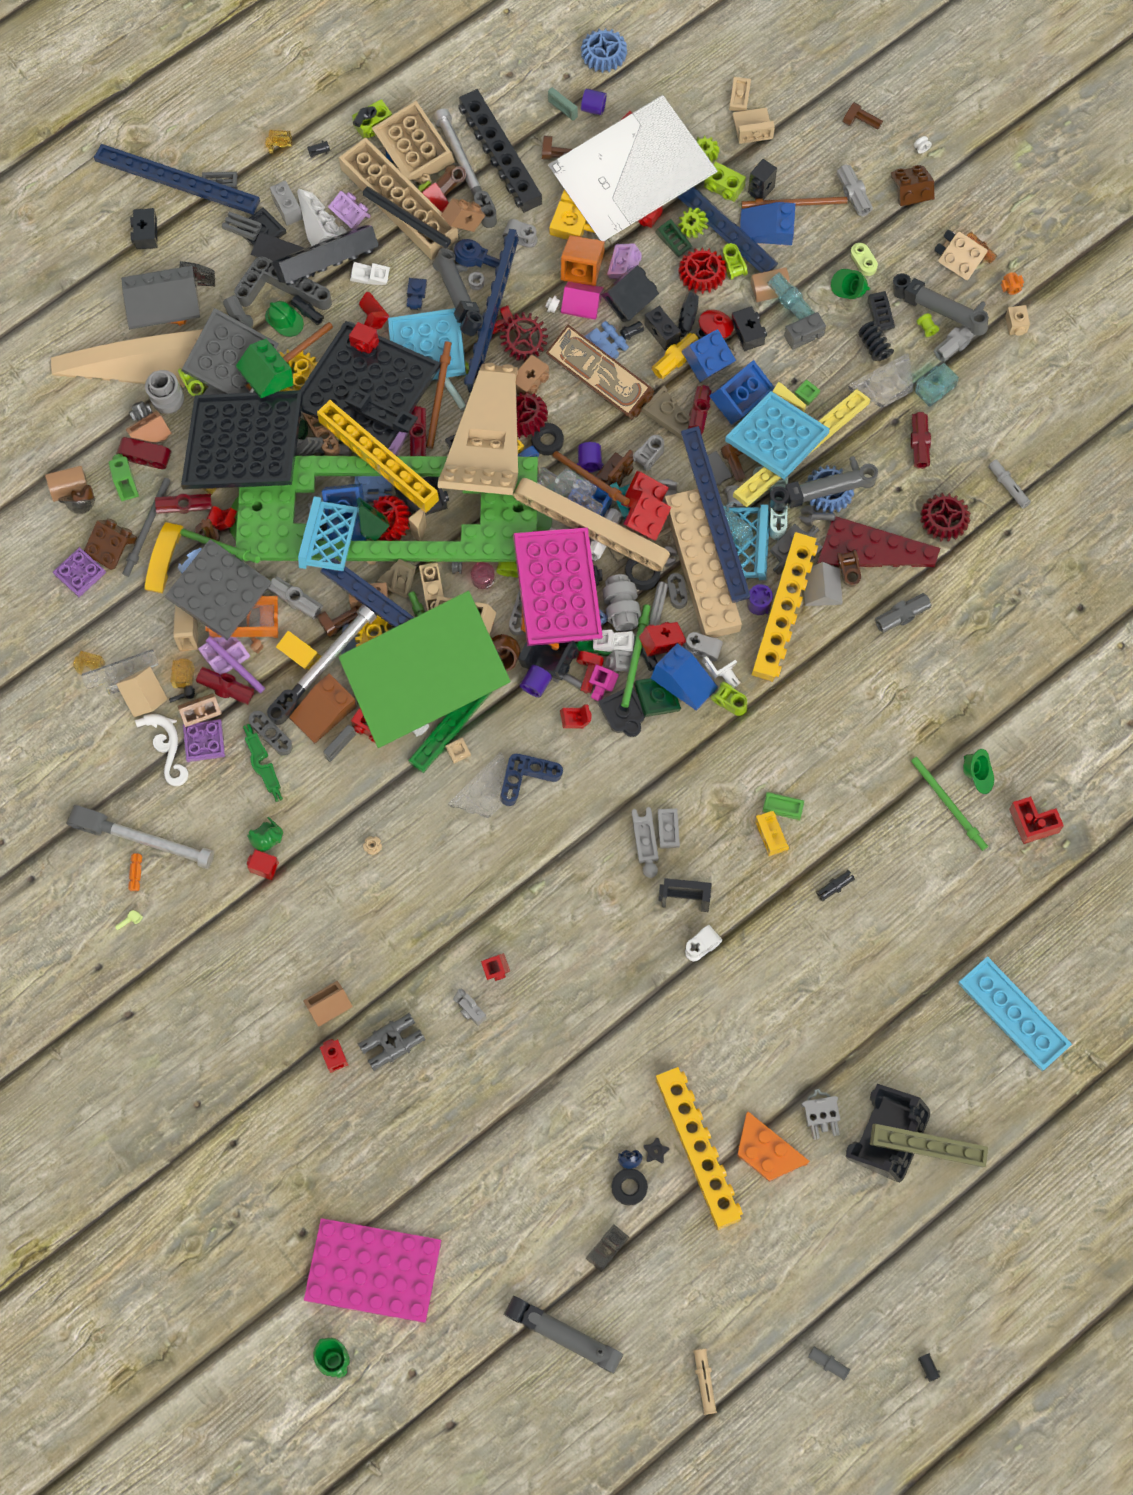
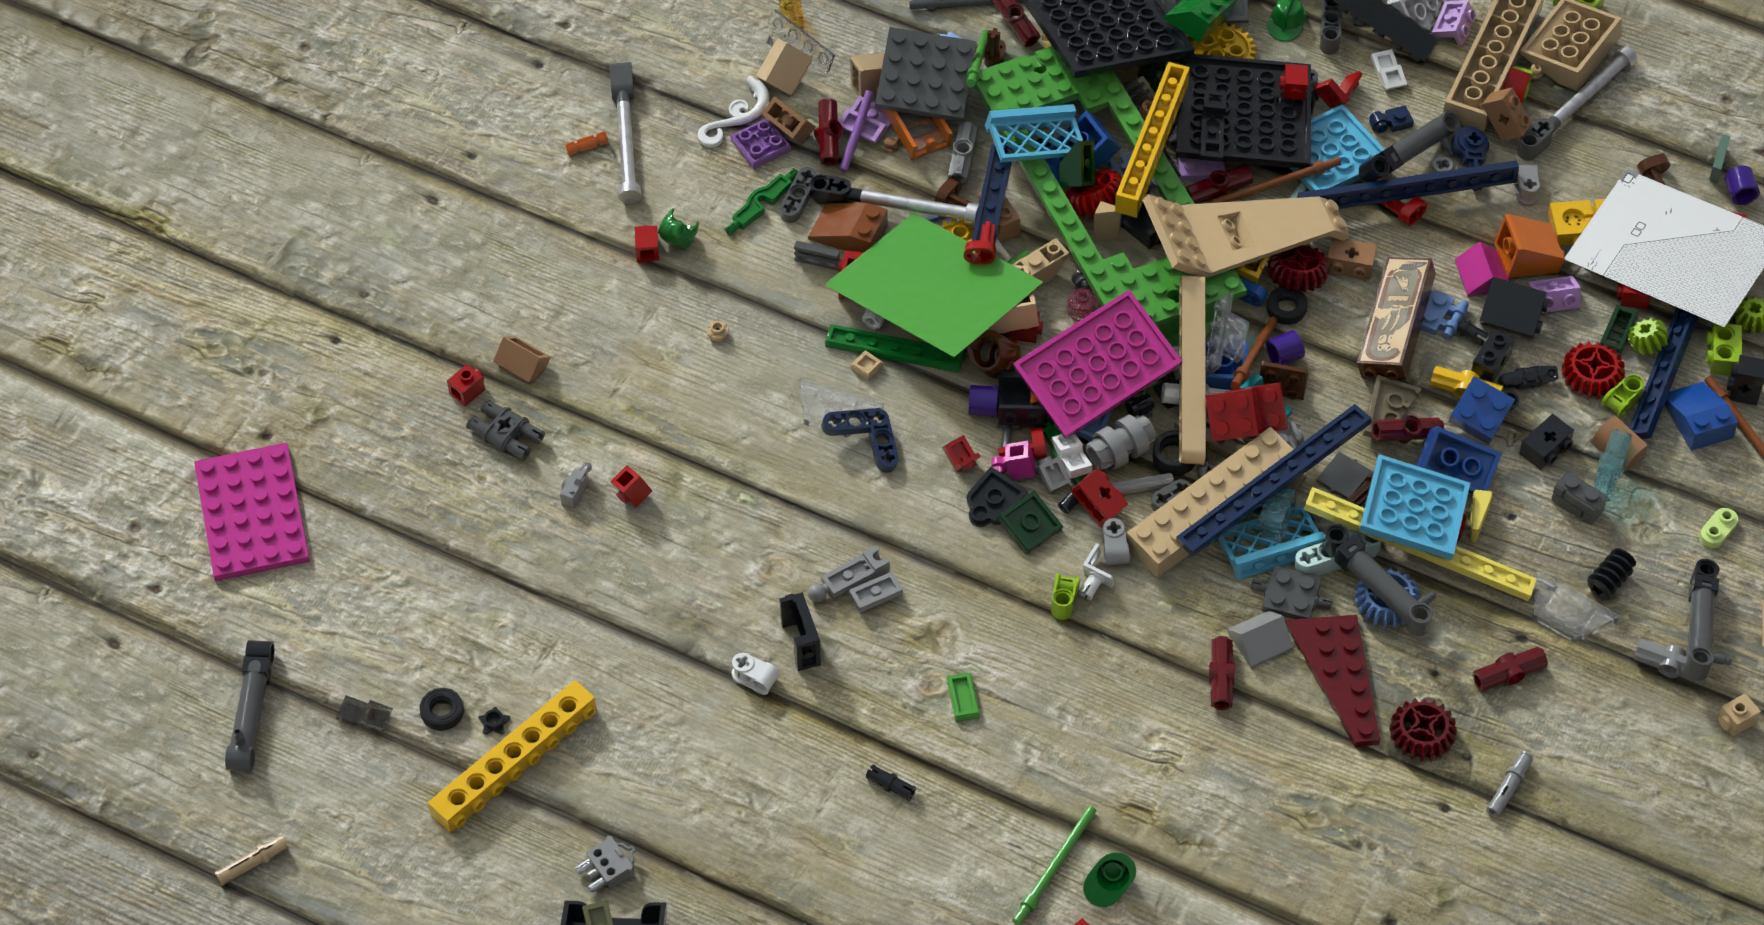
camera: 65 degrees right, 15 degrees down
yellowish green hand [115,910,143,930] -> none
yellow slope [144,522,184,594] -> none
black hand [169,685,195,703] -> none
clear yellow brick [170,658,195,689] -> none
red bracket [206,506,237,531] -> none
dark orange bar [245,322,333,391] -> none
yellow hinge [276,631,321,670] -> none
black pin [290,295,324,325] -> none
green hair [313,1338,350,1379] -> none
black axle [363,186,451,248] -> none
dark tan wing [375,559,416,598] -> none
reddish brown piece [435,165,466,196] -> none
black brick [458,89,542,213] -> none
dark red gear [499,312,548,362] -> none
white plate [545,295,560,313] -> none
dark blue plate [617,1150,643,1169] -> none
bright green bar [621,604,651,707] -> none
light grey piece [633,435,664,471] -> none
blue slope [651,643,718,711] -> none
red dish [699,310,734,339] -> none
orange wing [737,1112,810,1182] -> none
dark purple piece [747,584,773,615] -> none
yellow brick [751,532,818,682] -> none
yellow hinge [755,811,789,856] -> none
bright green plate [794,379,820,406] -> none
flat silver bar [800,506,835,526] -> none
green piece [831,269,870,299] -> none
reddish brown piece [837,549,861,587] -> none
black slope [867,291,895,331] -> none
dark grey piece [874,593,932,633] -> none
clear light blue brick [915,363,959,407] -> none
lime bush [917,313,940,338] -> none
none -> red piece [963,221,996,264]
none -> dark red piece [1209,636,1235,710]

